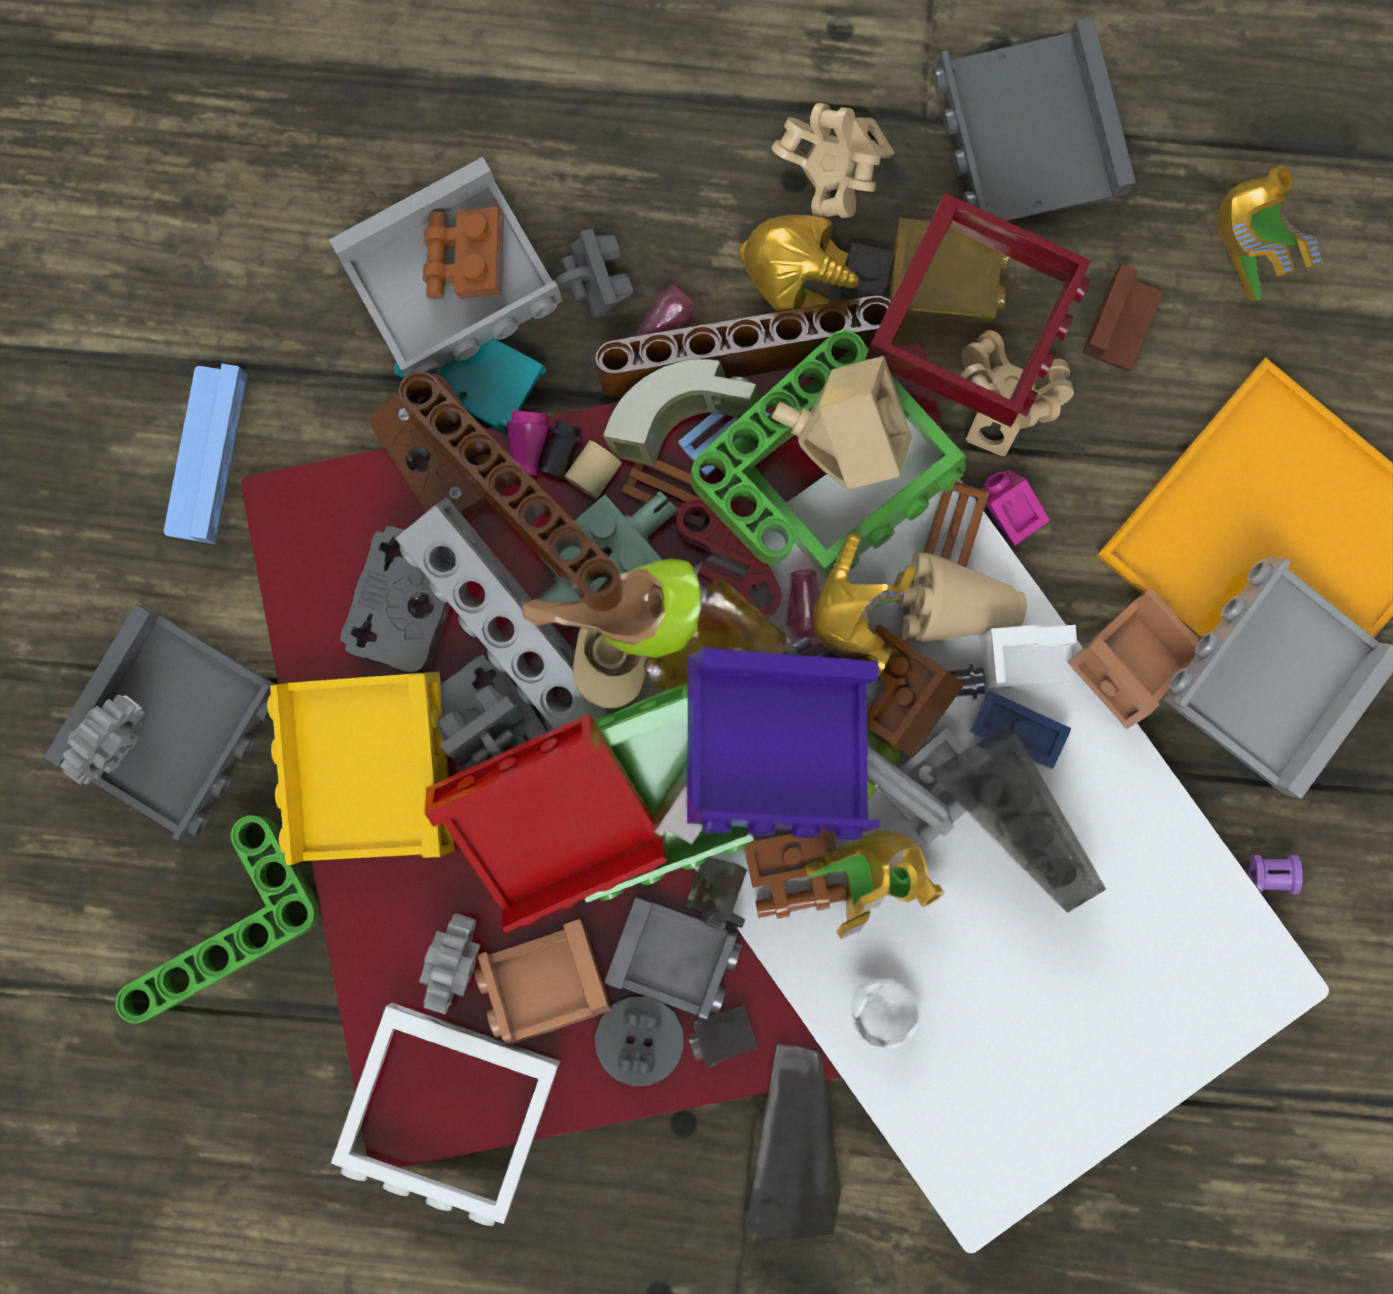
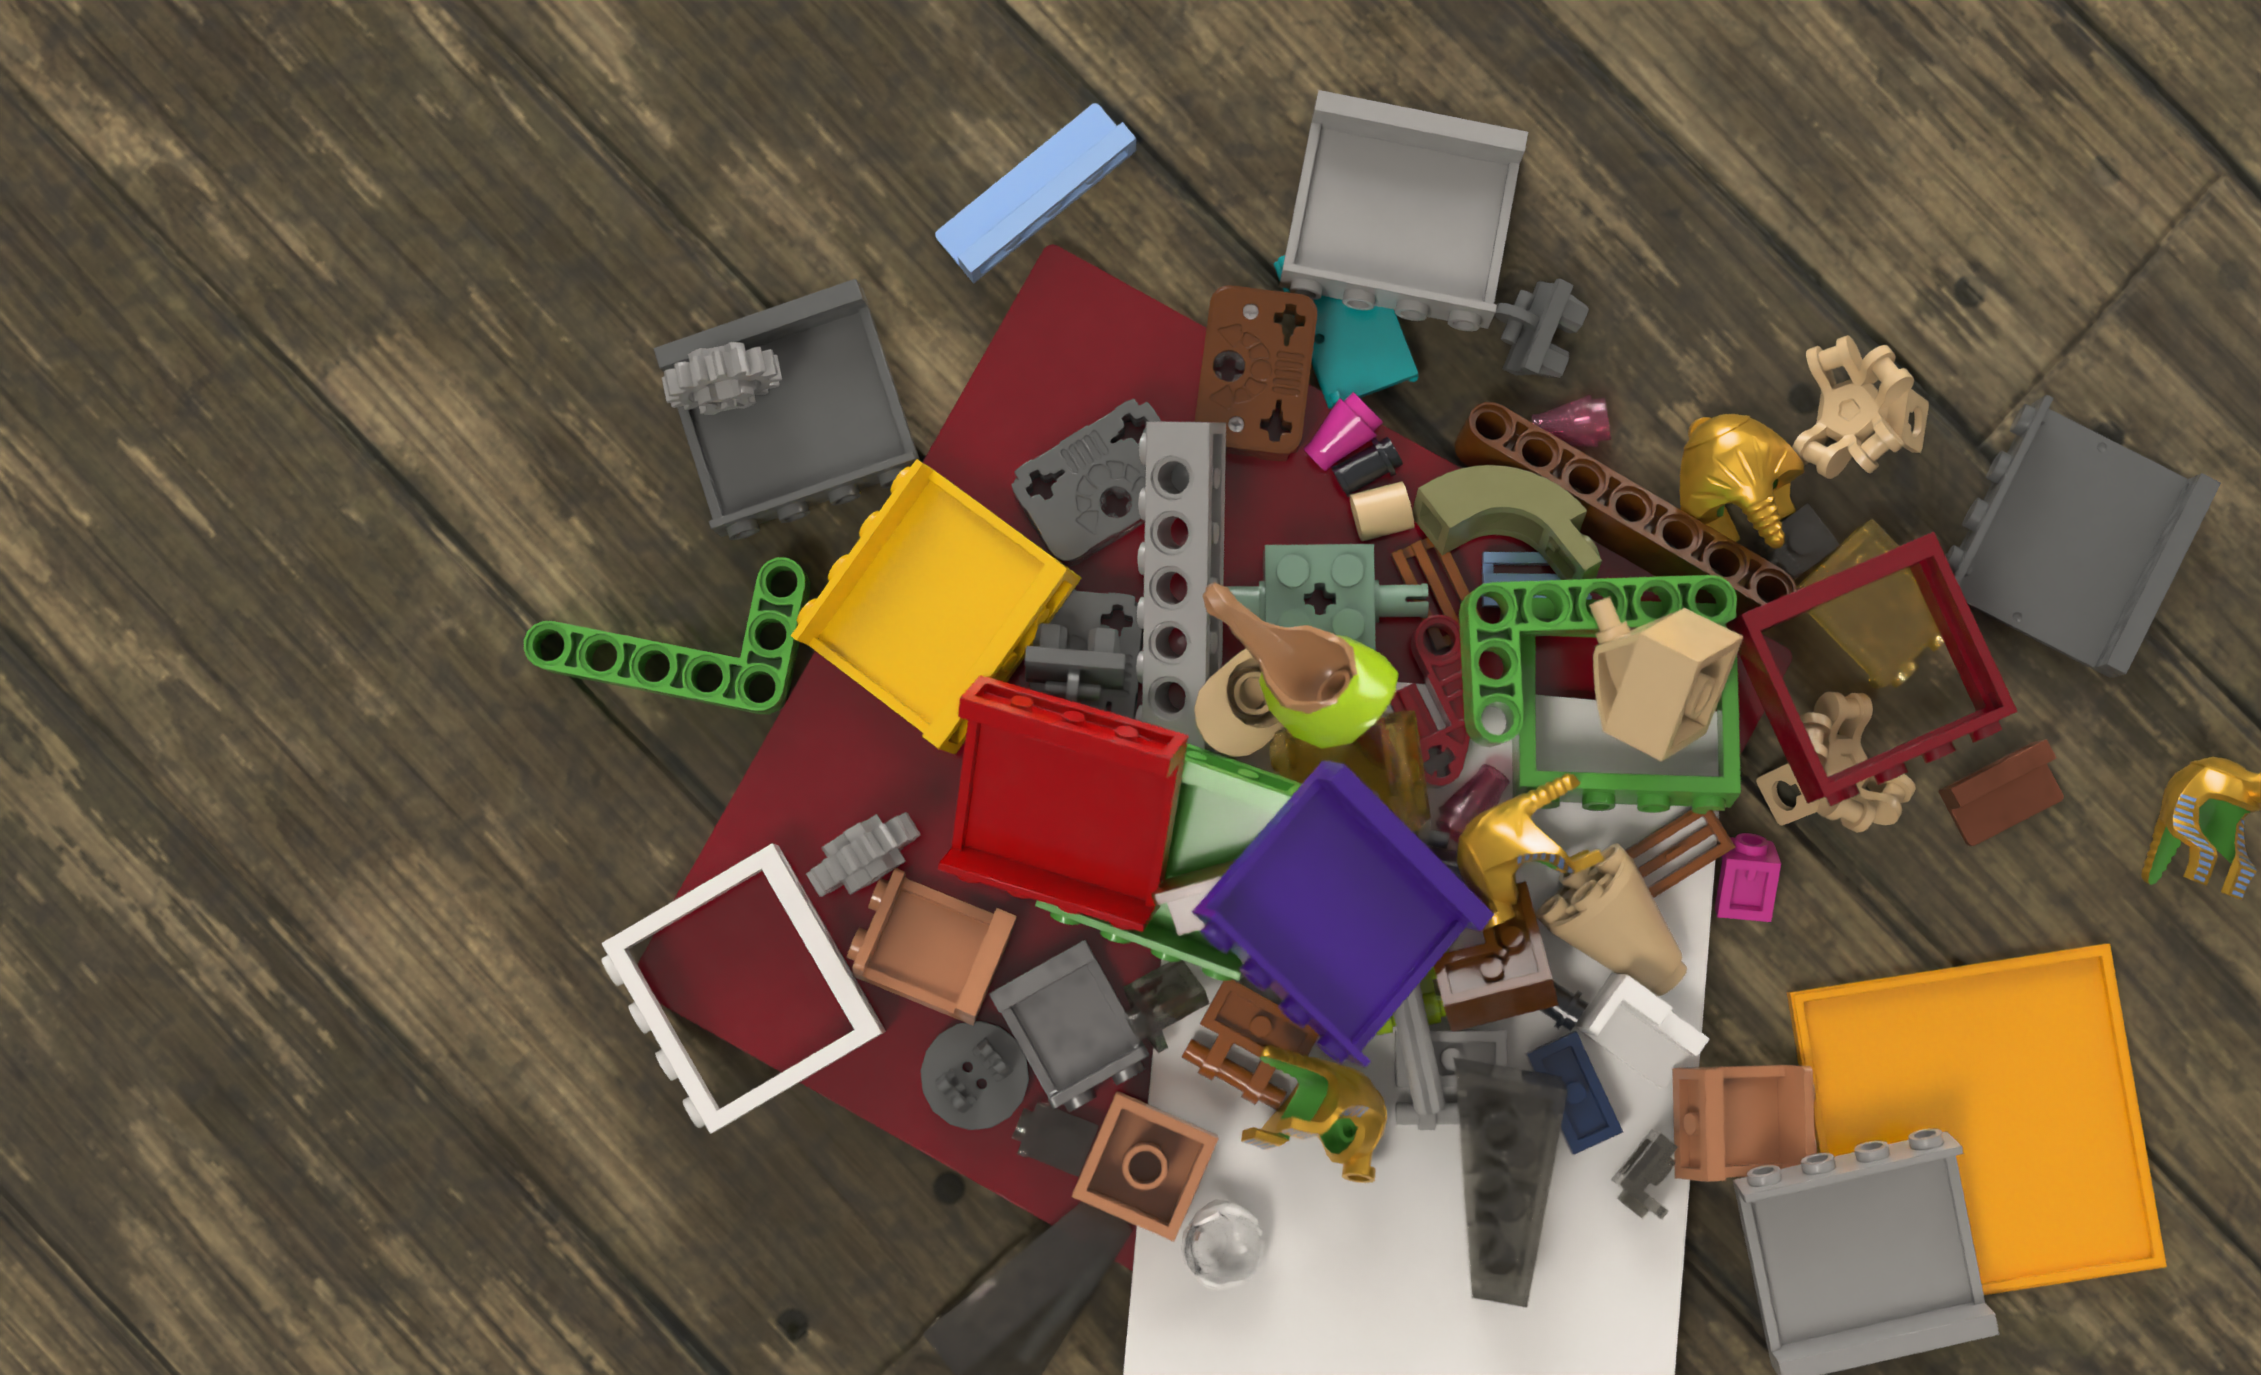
camera: 45 degrees right, 0 degrees up
reddish brown beam [398,371,624,612] -> none
dark orange plate [422,206,504,299] -> none
none -> nougat brick [1072,1091,1219,1242]
none -> clear smoke bracket [1611,1129,1678,1220]

